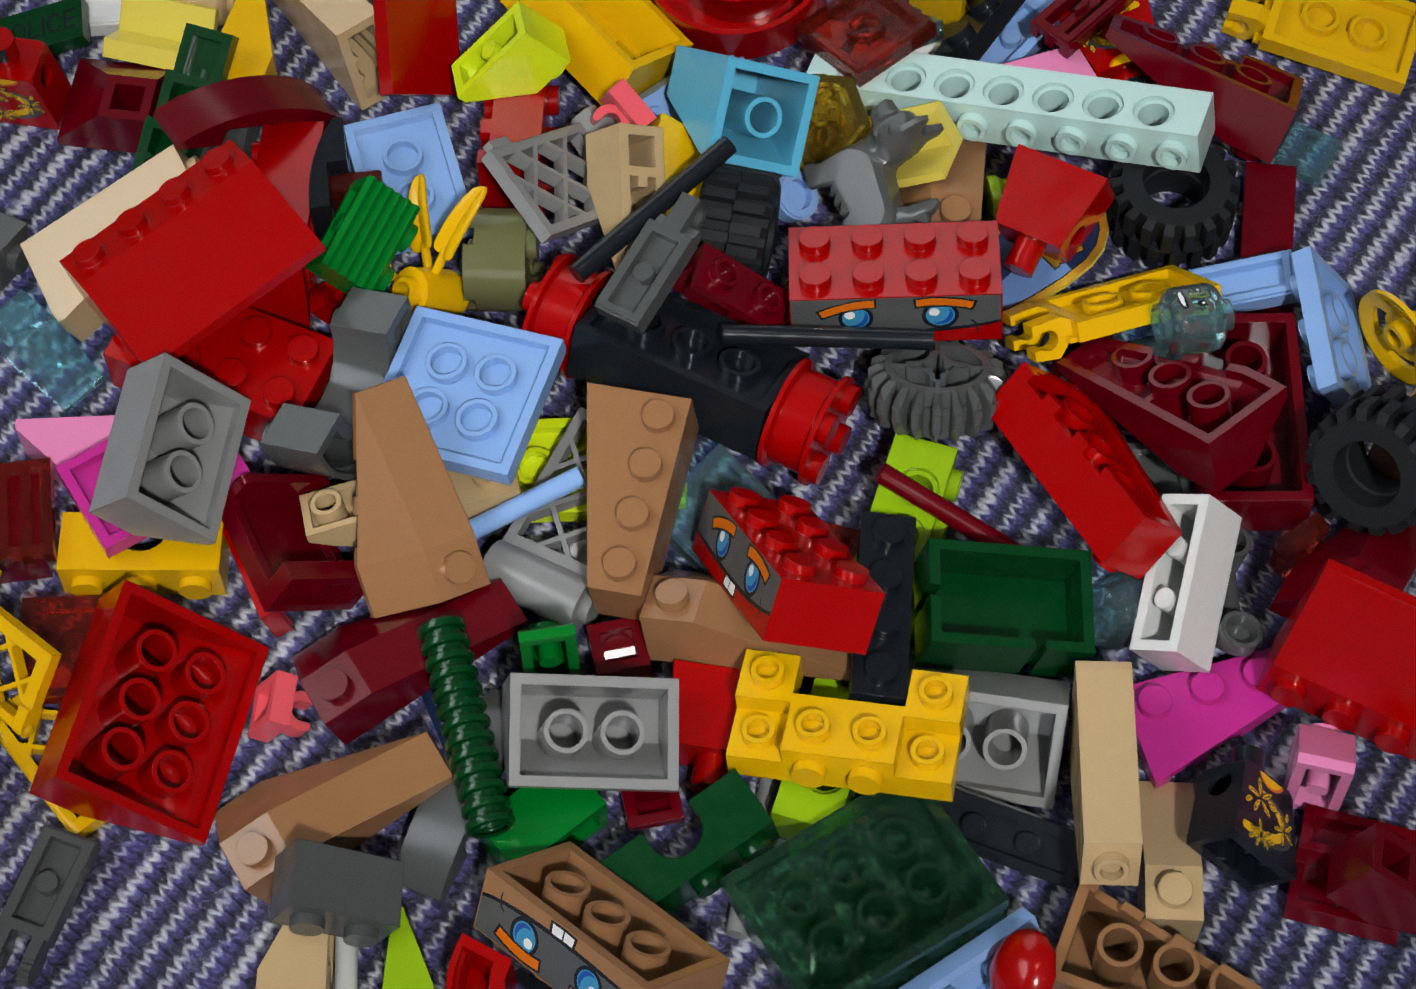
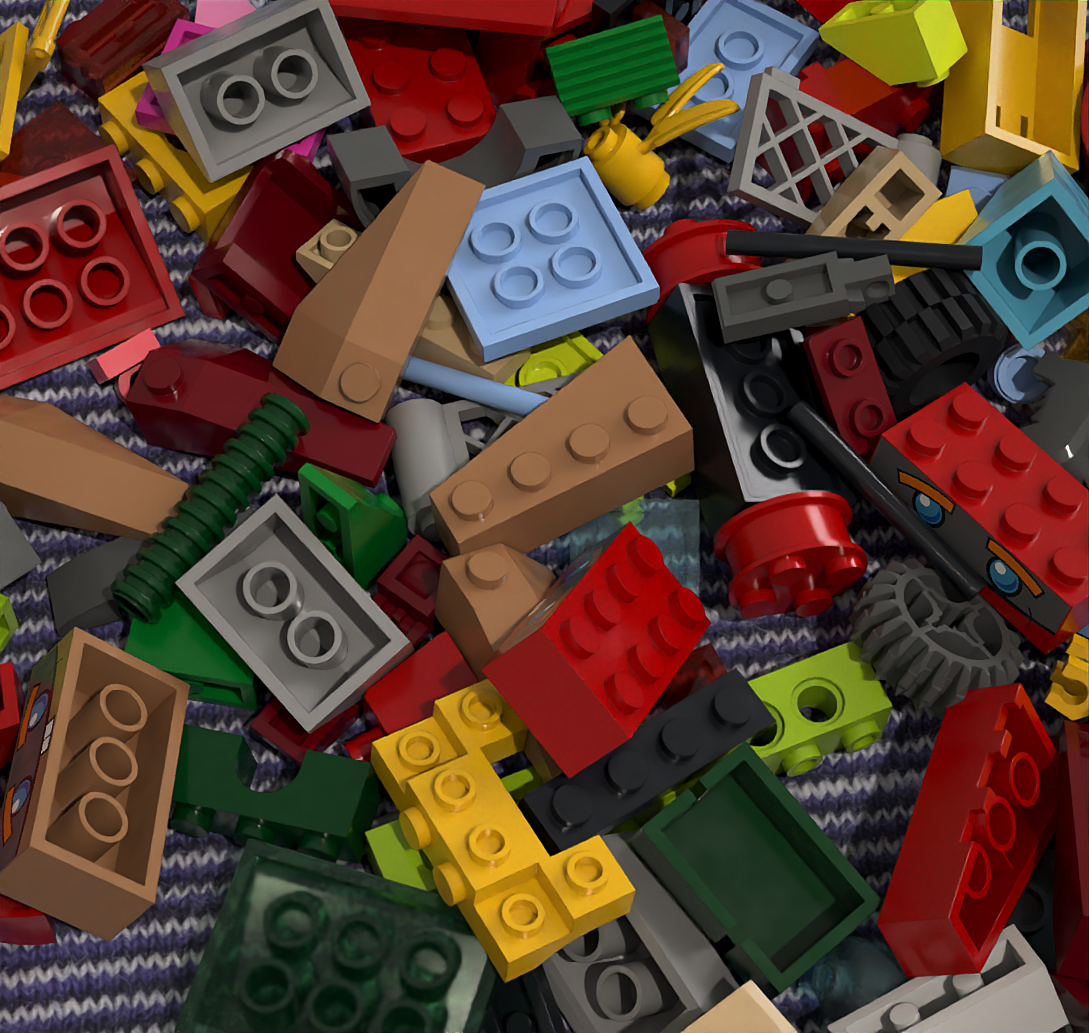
camera: 45 degrees right, 0 degrees up
olive brick [462,208,547,312] -> none
coral tile [590,78,657,126] -> none
dark red bar [874,463,1022,545] -> none

